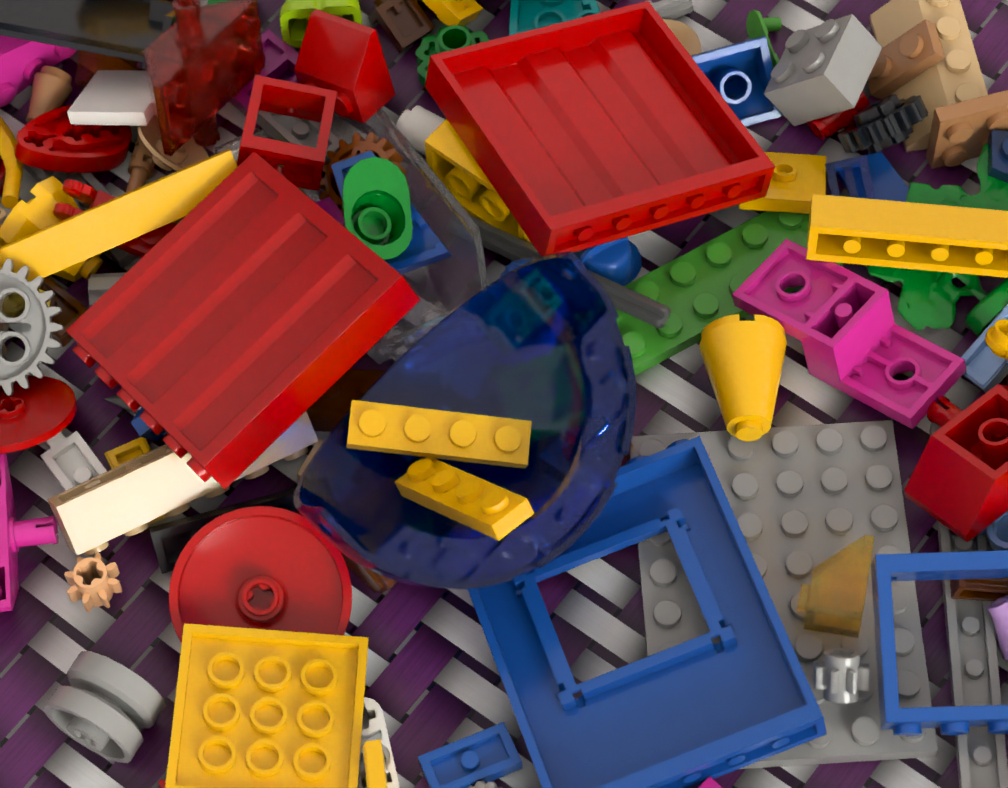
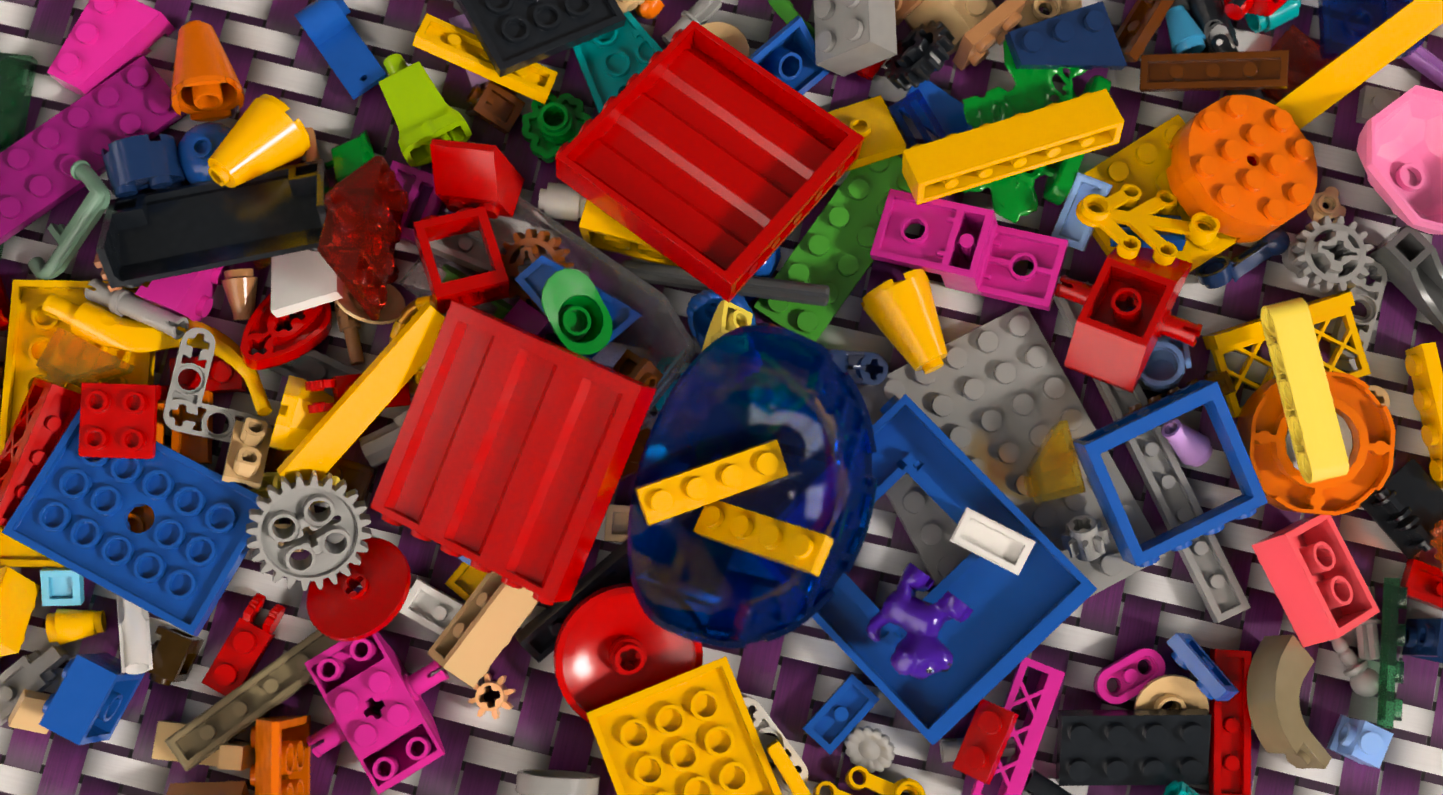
camera: 30 degrees left, 20 degrees up
none -> reddish brown bracket [612,349,664,388]
none -> dark blue piece [811,350,888,386]
none -> dark purple animal [866,562,973,680]
none -> white tile [950,507,1035,576]

